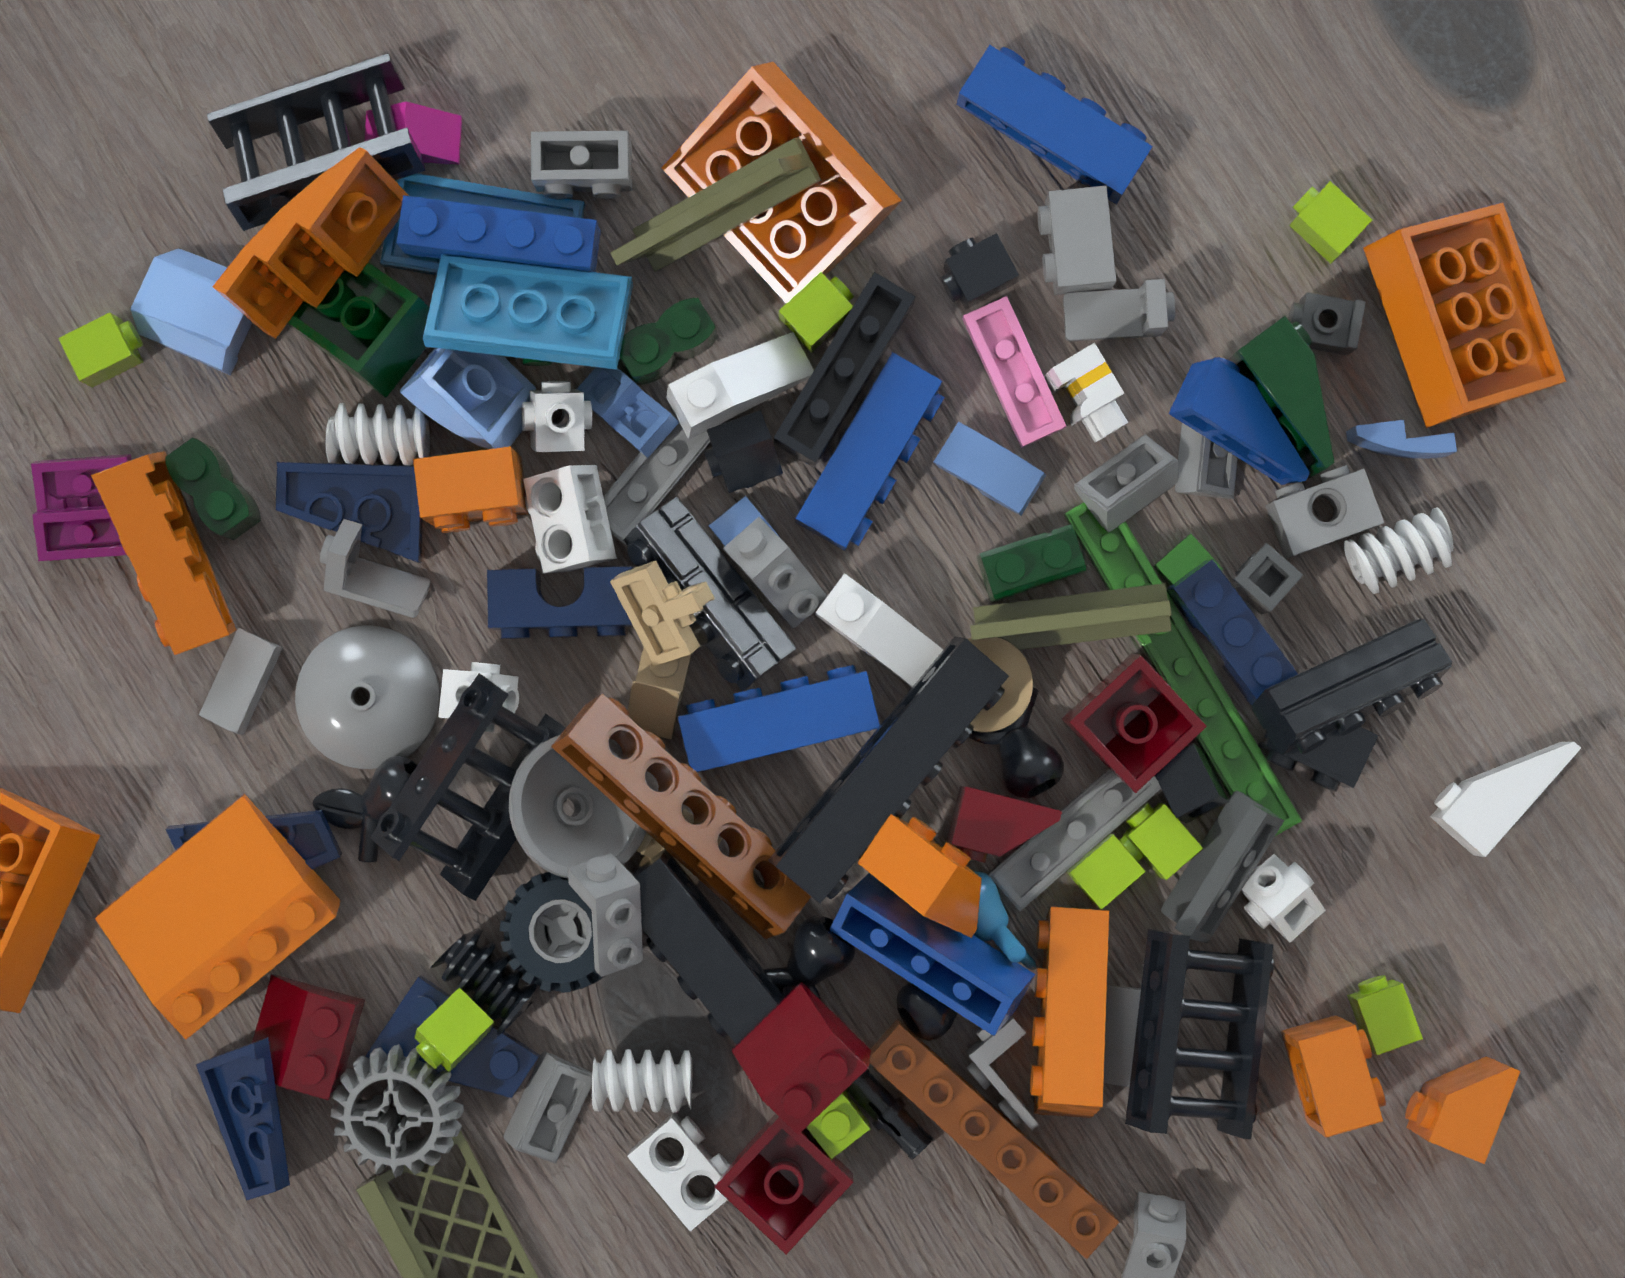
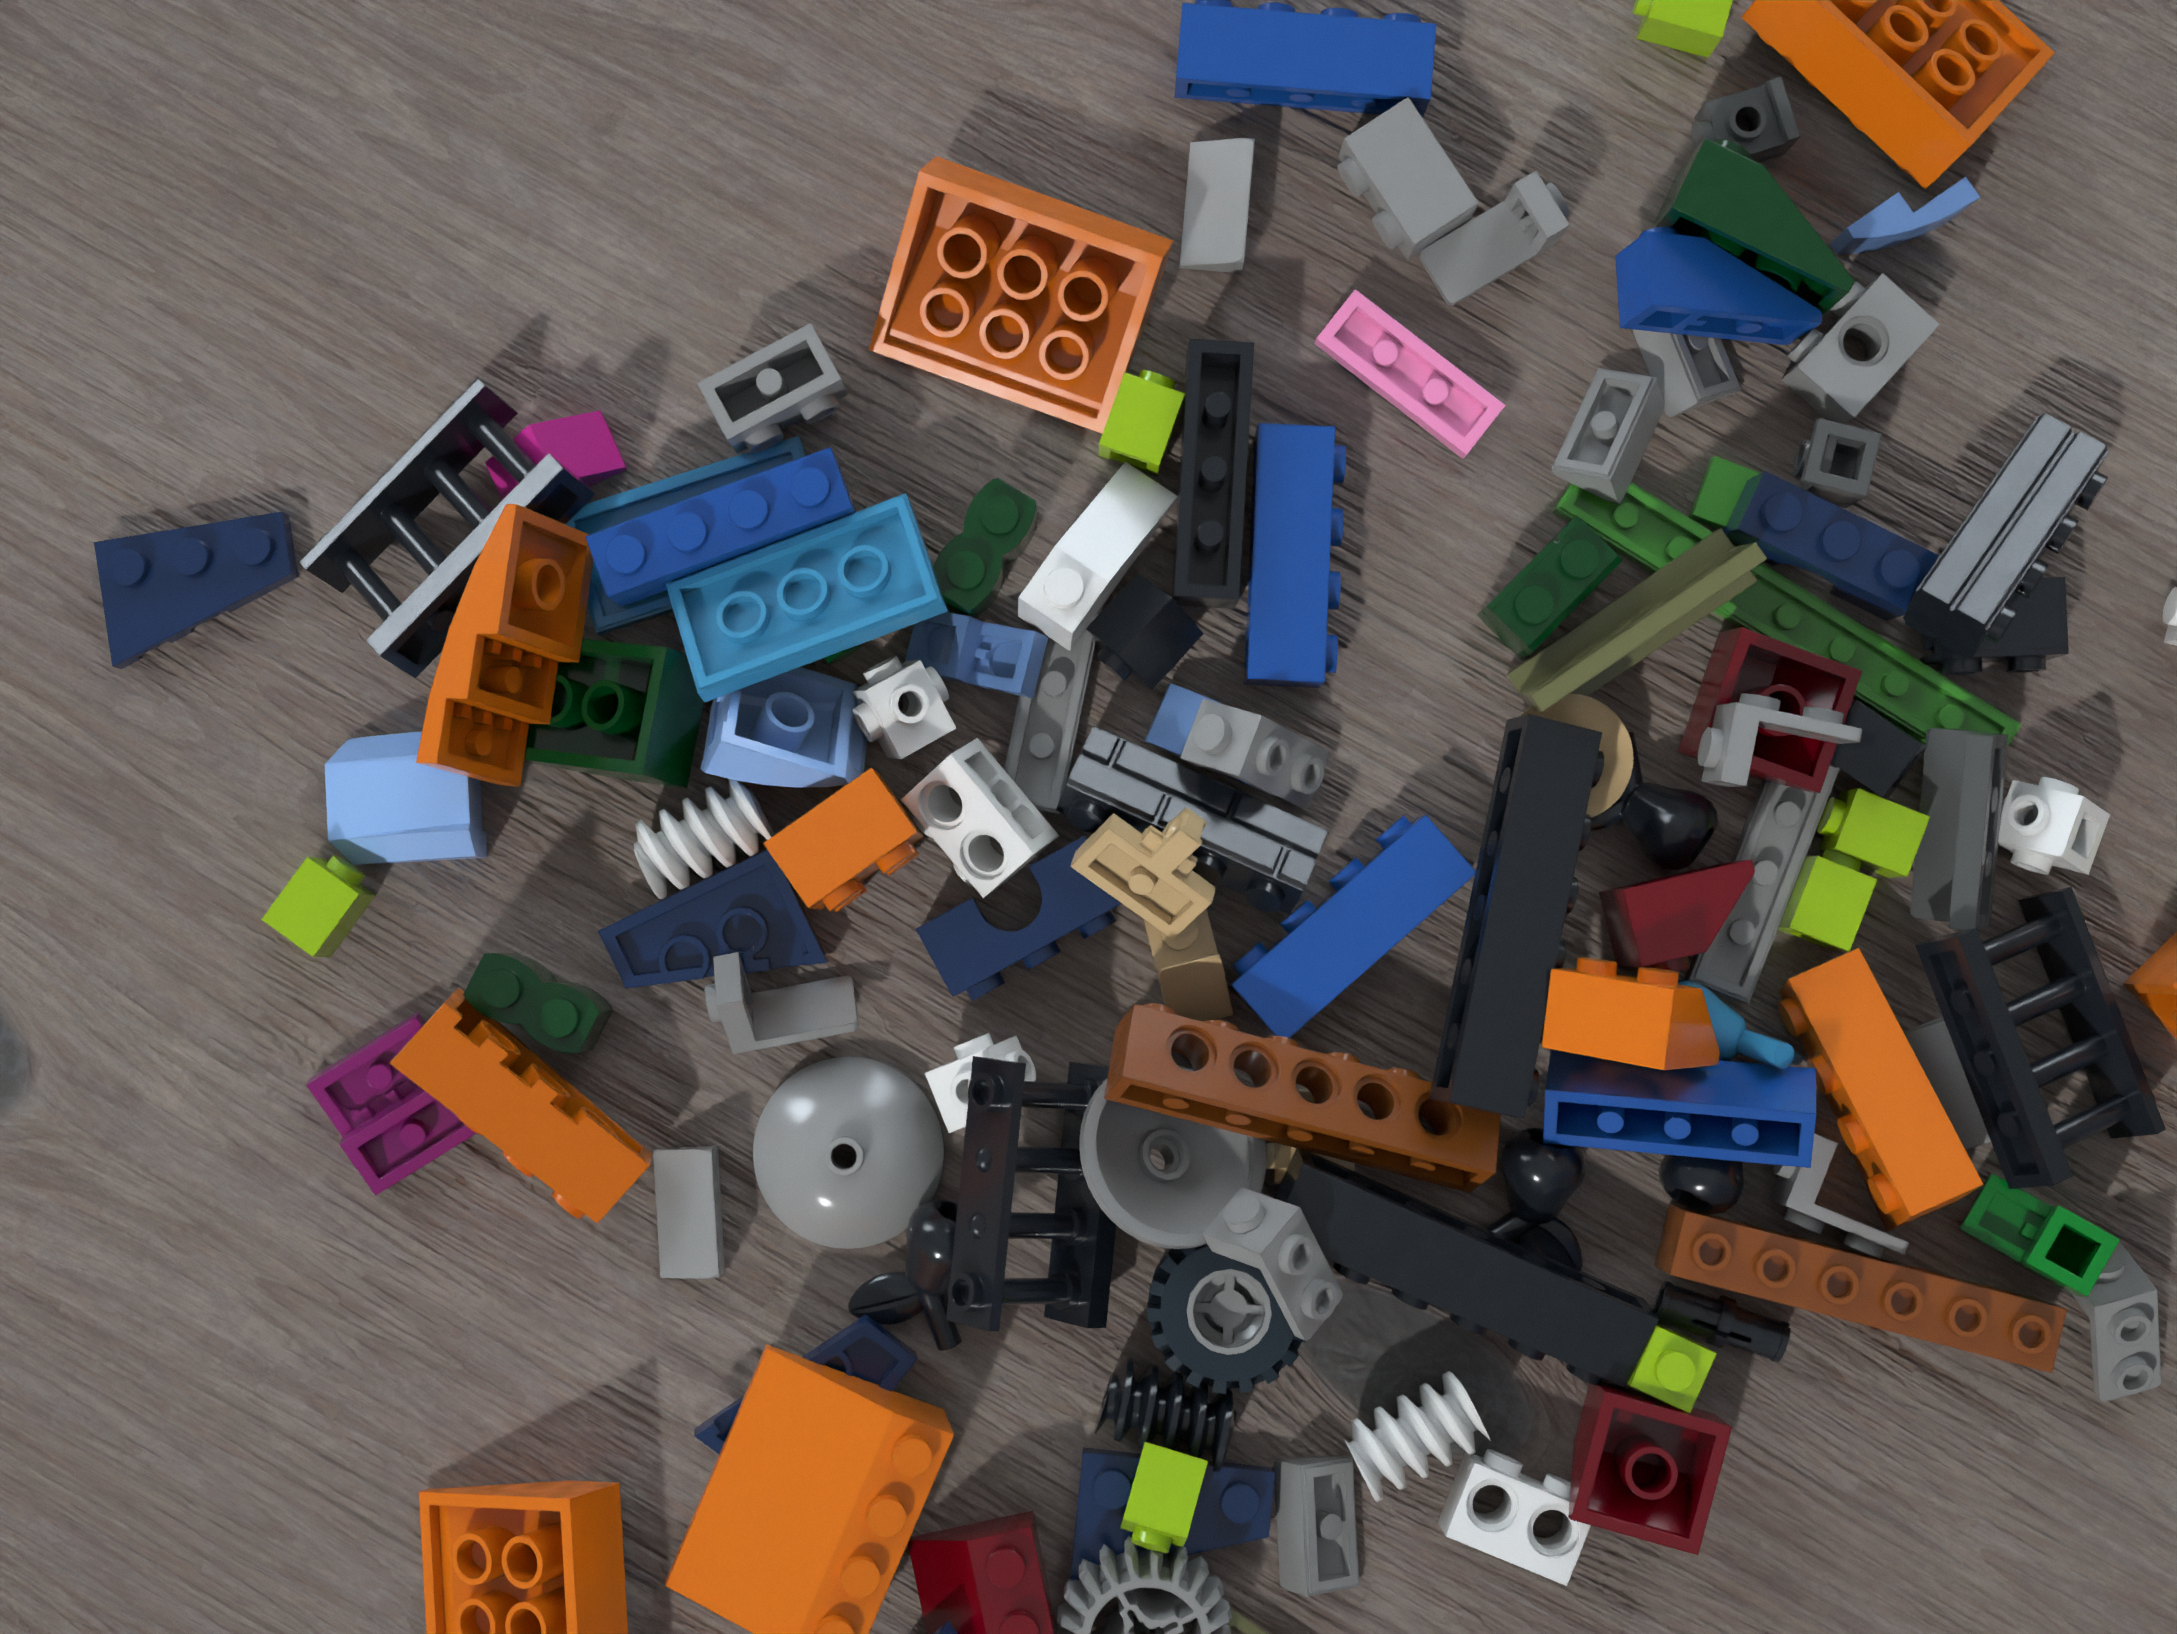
camera: 25 degrees left, 0 degrees up
olive fence [610,137,822,272] -> none
dark red slope [732,982,871,1135] -> none
white slope [815,573,943,687] -> none
medium blue slope [934,422,1046,516] -> none
black brick [940,233,1019,310] -> none
white hips [1044,343,1128,443] -> none
white piece [1344,507,1453,594] -> none
none -> dark blue wing [94,512,298,669]
none -> light grey slope [1179,138,1255,274]
none -> light grey bracket [1698,693,1863,787]
none -> green brick [1958,1173,2120,1297]

